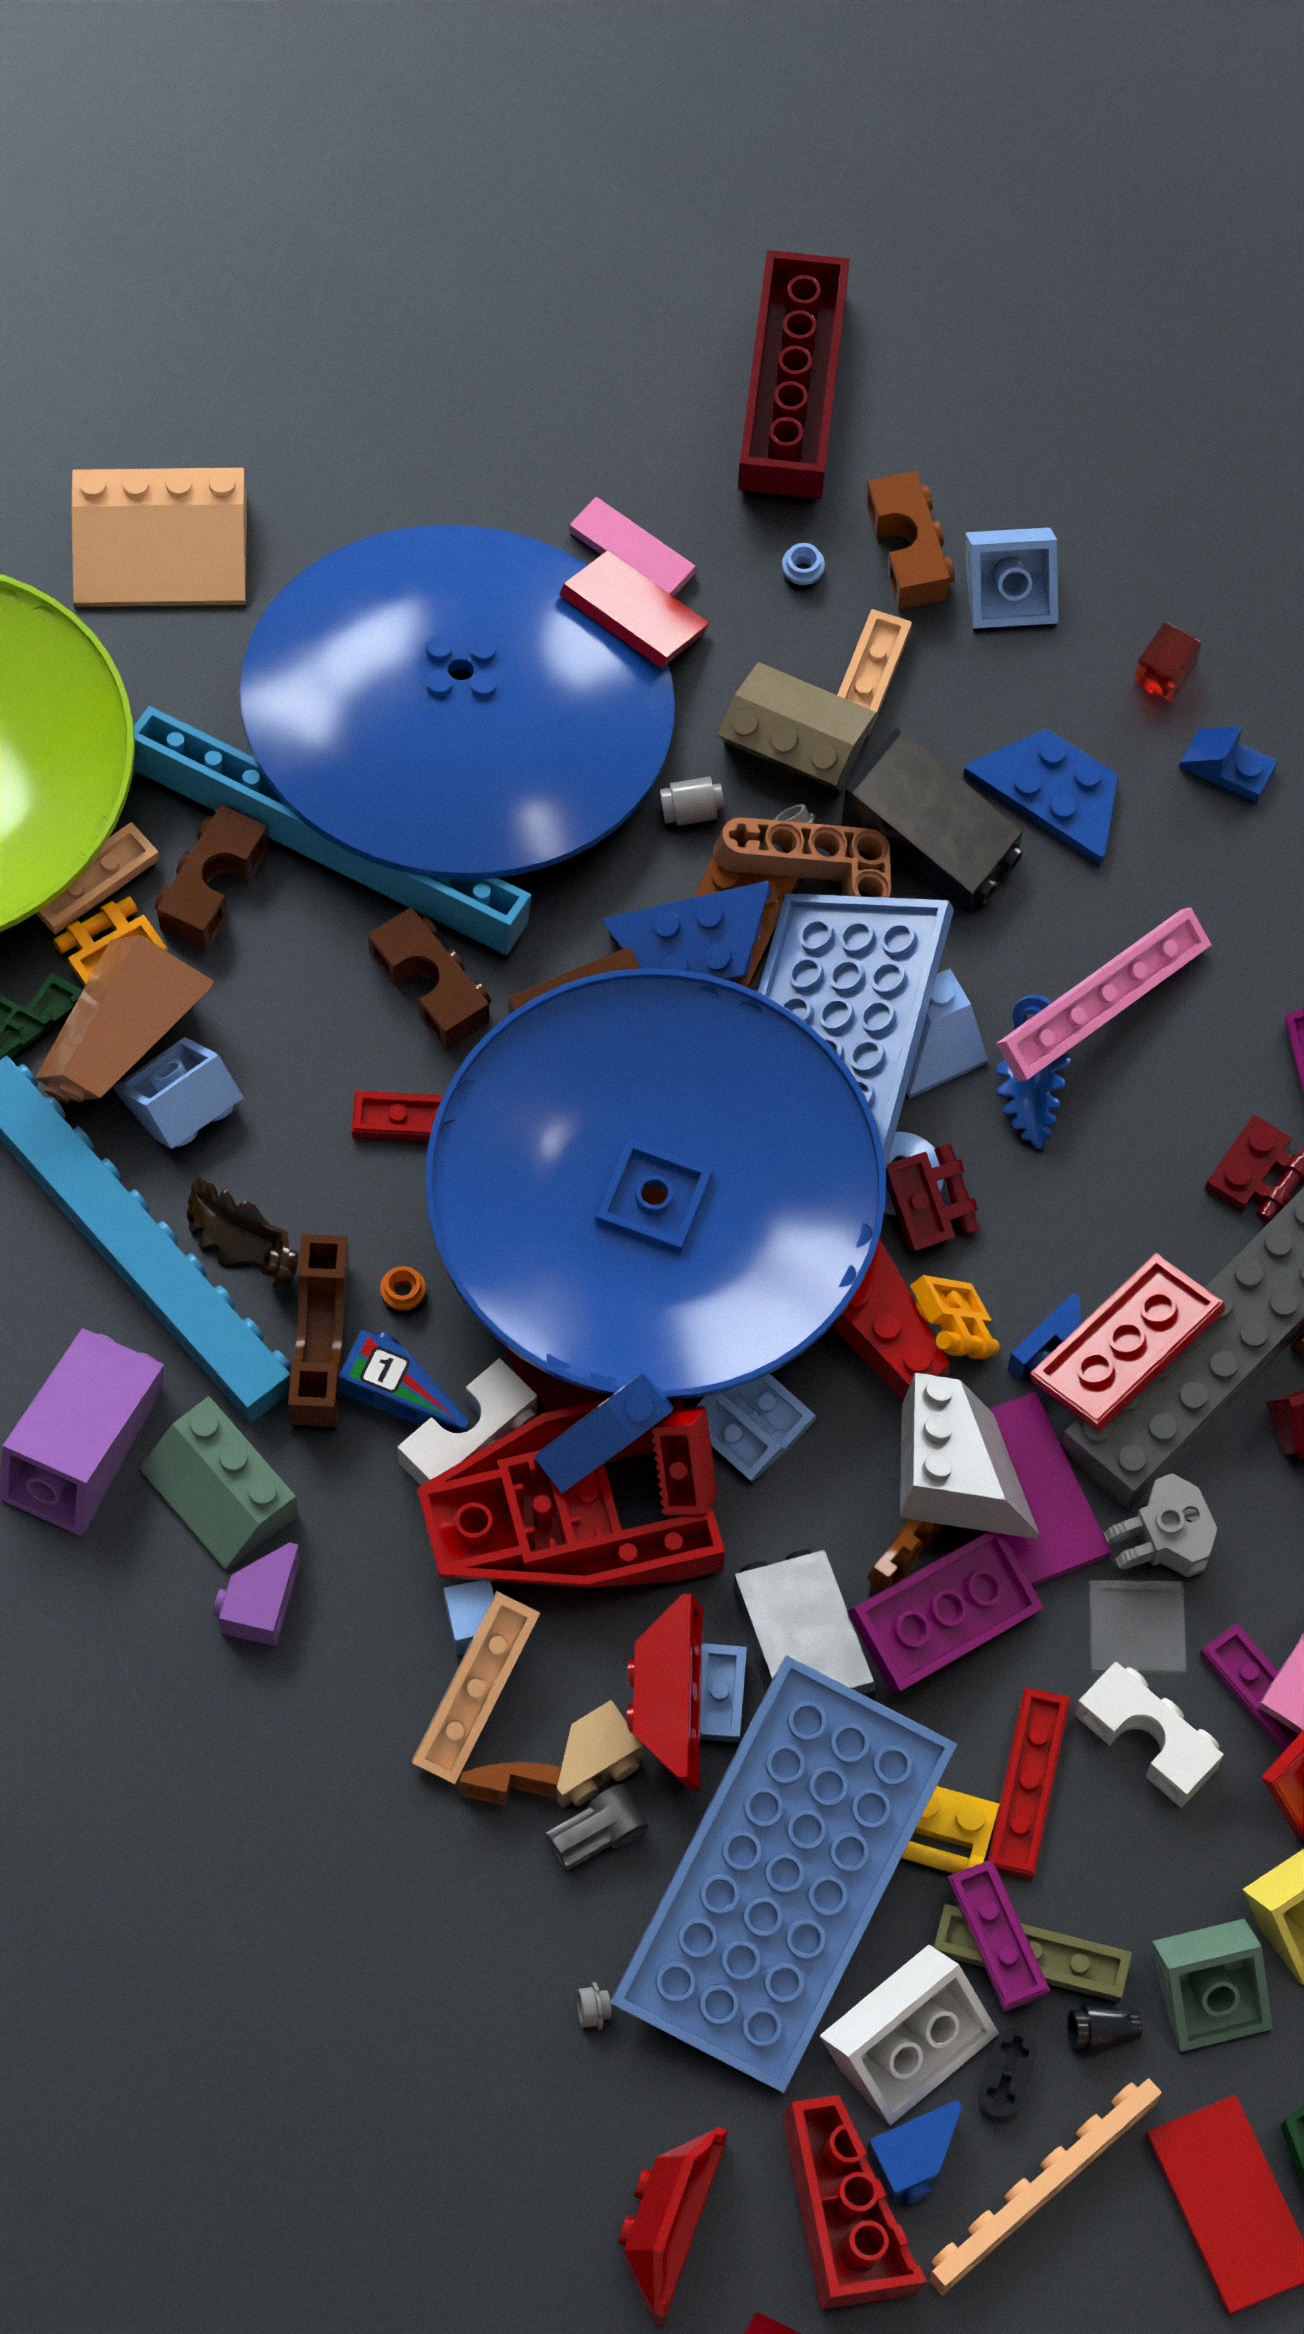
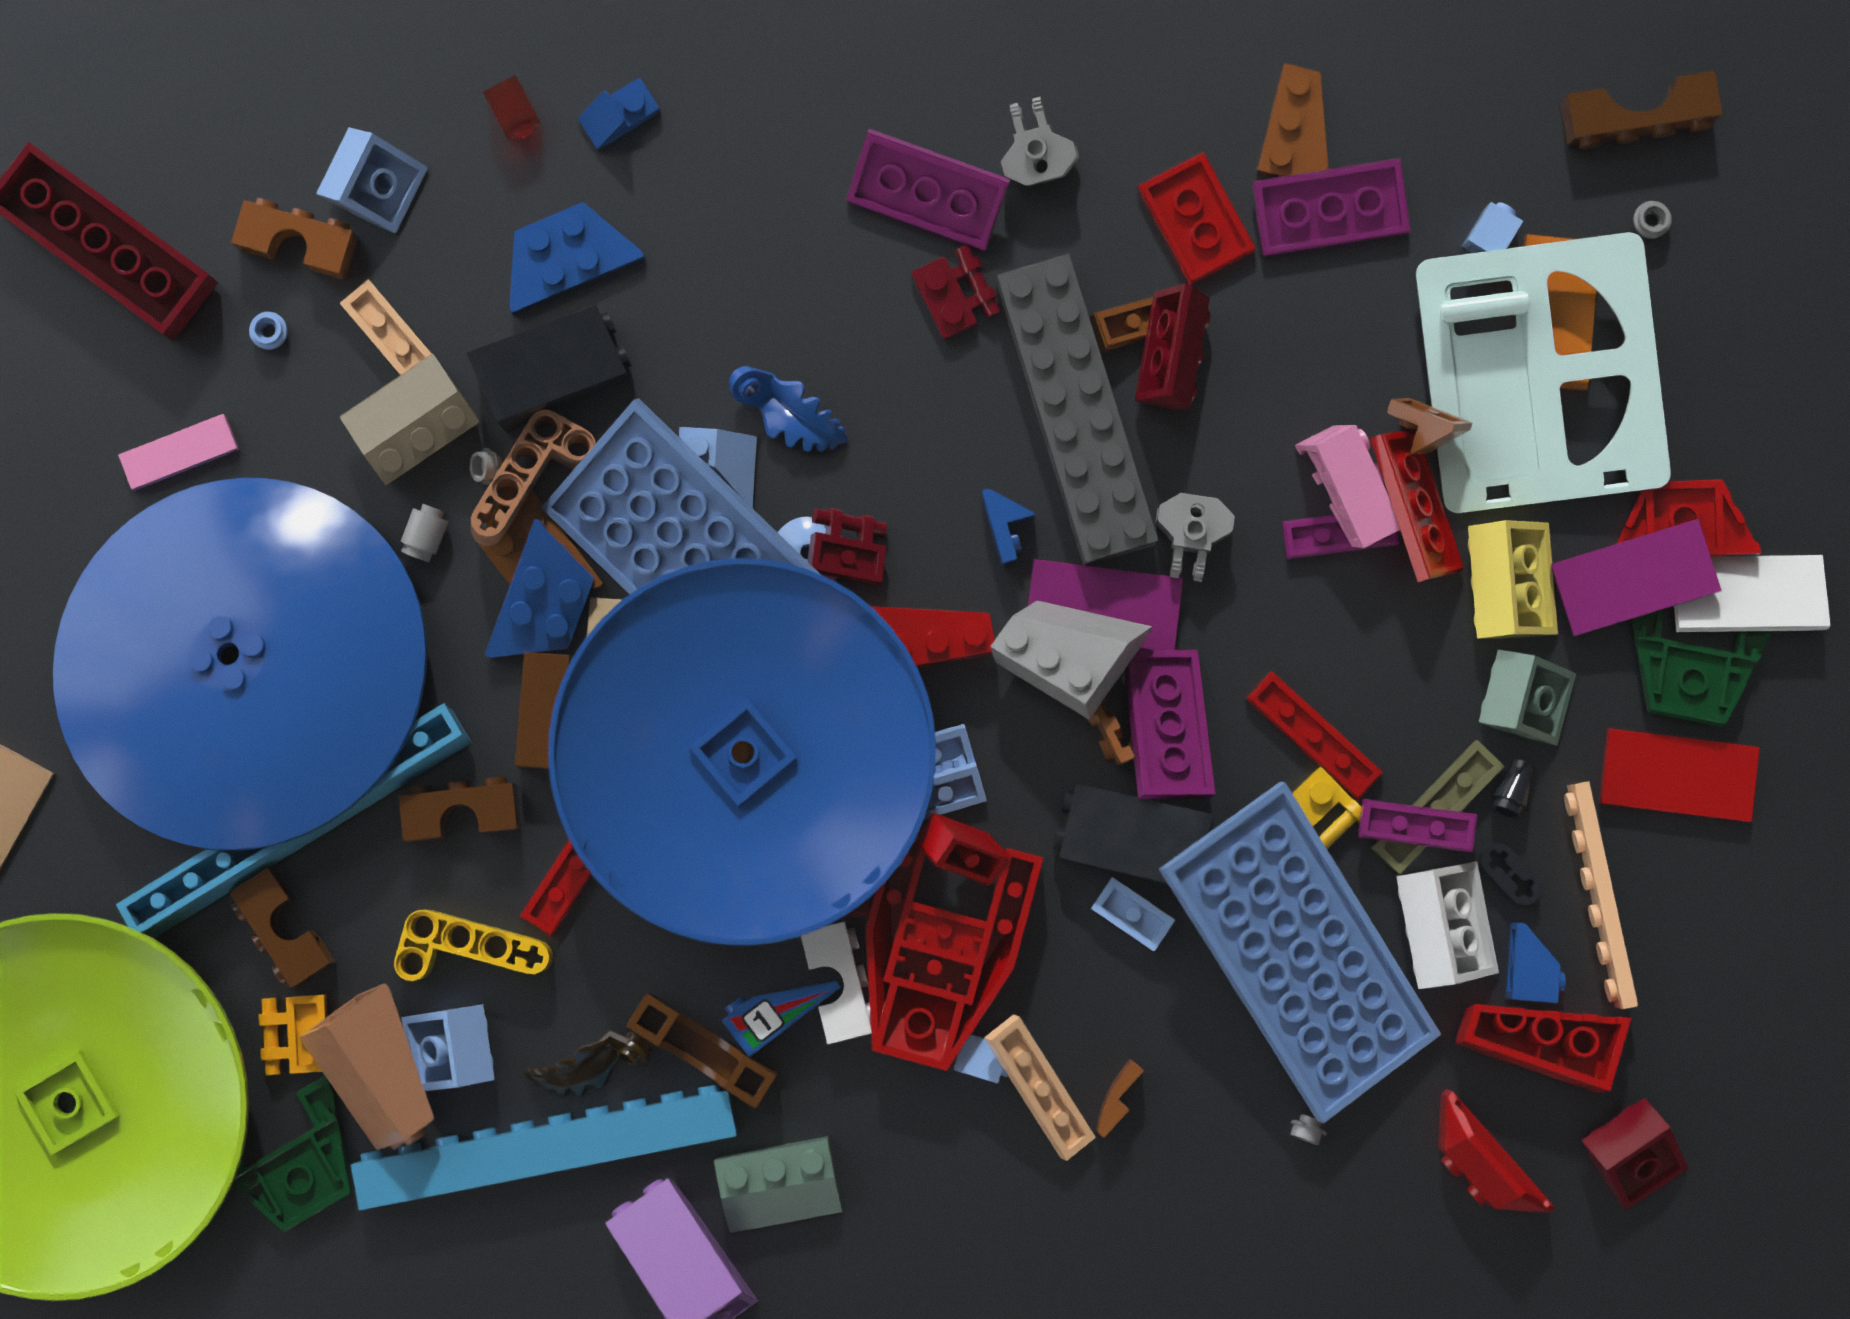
camera: 60 degrees left, 20 degrees up
light nougat plate [36,822,160,935] -> none
medium lavender slope [213,1543,301,1646] -> none
orange plate [380,1266,426,1311] -> none
blue slope [533,1371,674,1494] -> none
flat silver piece [546,1784,649,1871] -> none
tan slope [557,1700,642,1809] -> none
tile [559,550,709,668] -> none
red wedge [626,1594,703,1791] -> none
light orange plate [910,1275,1000,1359] -> none
bright pink plate [996,907,1212,1082] -> none
tile [1030,1253,1225,1432] -> none
white arch [1074,1661,1224,1808] -> none
clear tile [1088,1580,1186,1676] -> none
none -> yellow beam [394,910,553,981]

